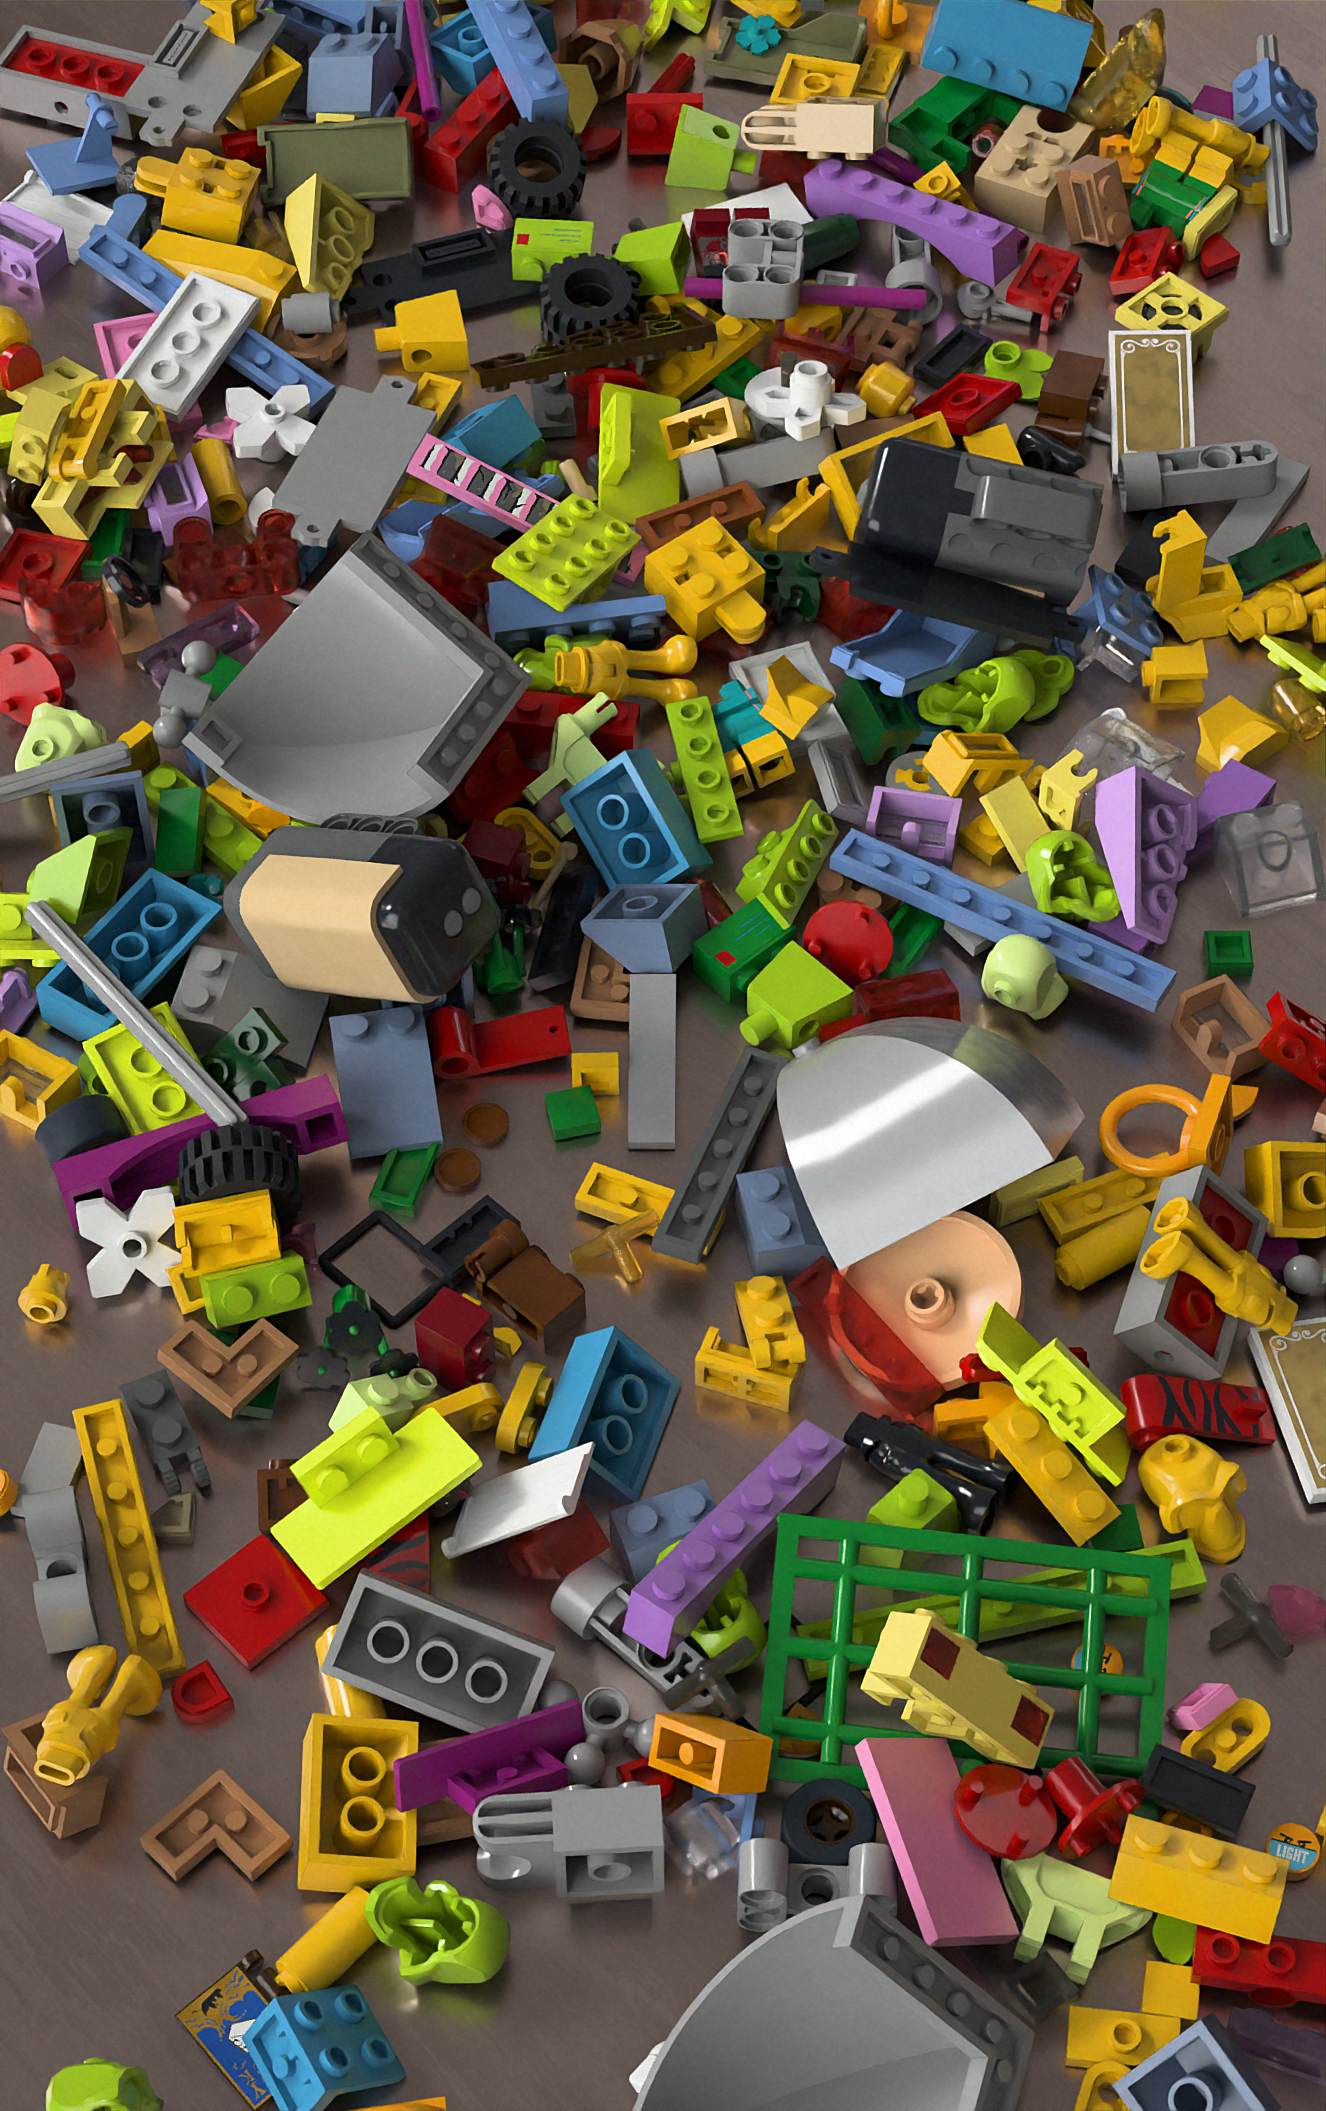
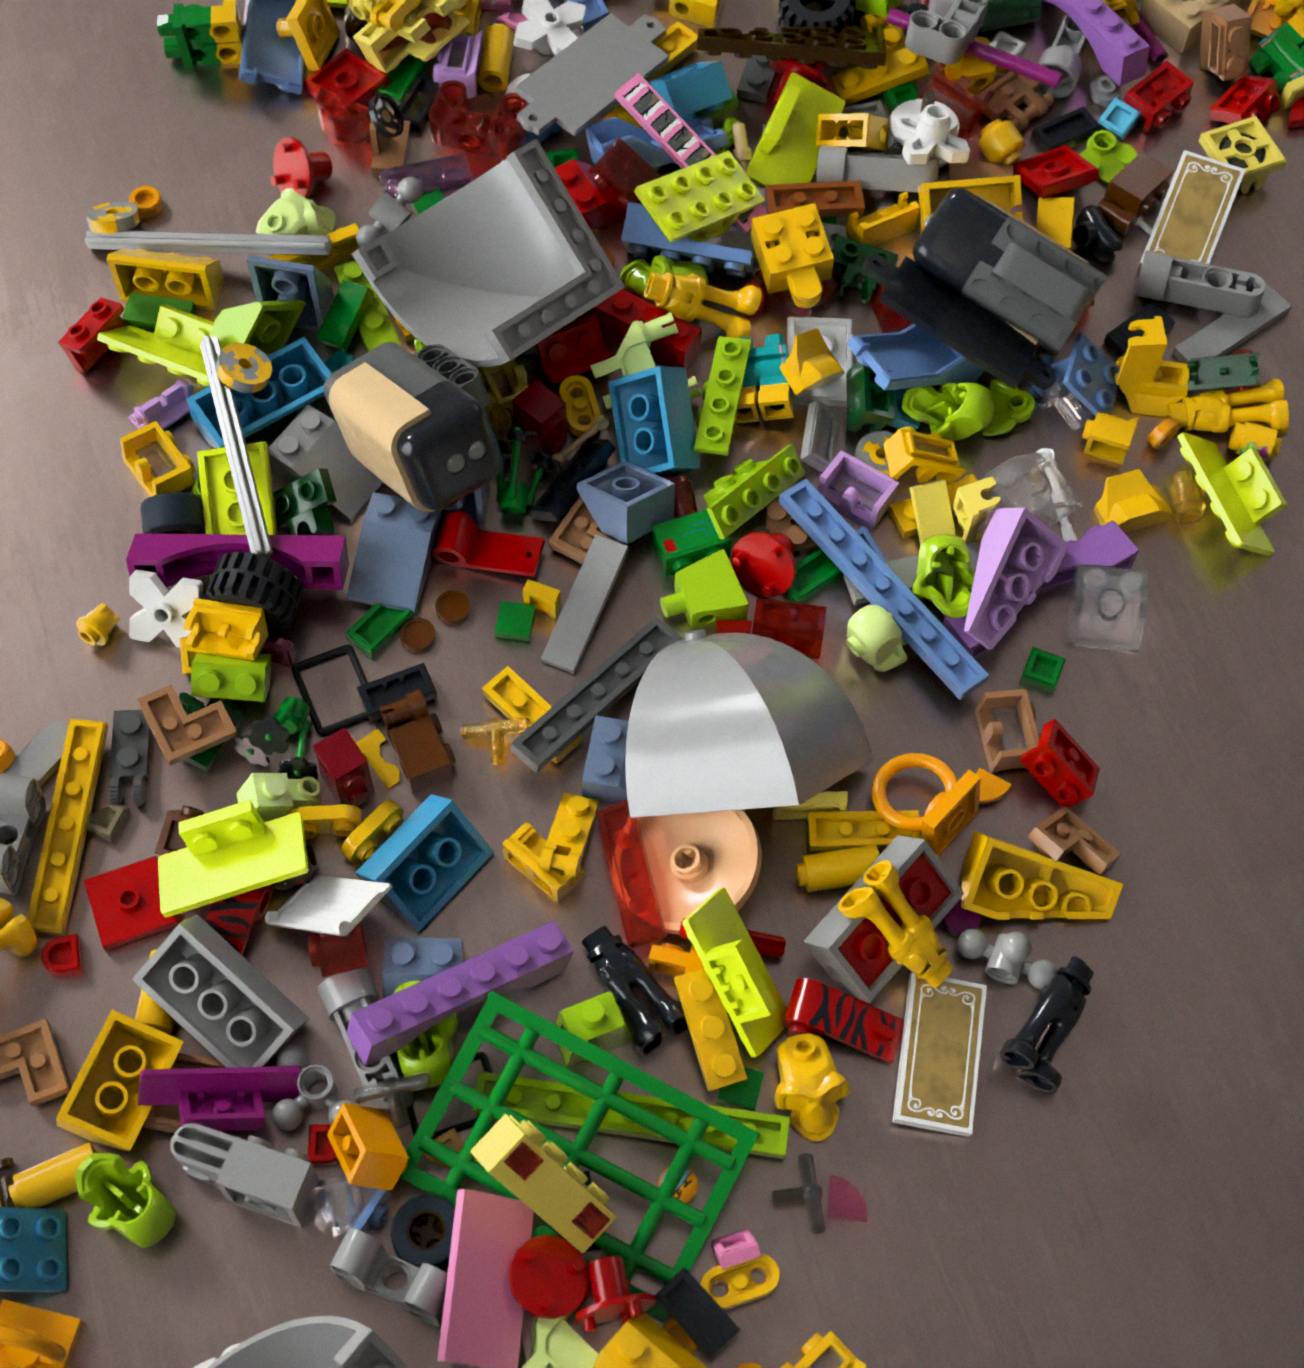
camera: 20 degrees right, 10 degrees up
none -> yellow piece [215,343,272,393]
none -> medium azure tile [1097,97,1141,142]
none -> light orange tile [1146,417,1180,449]

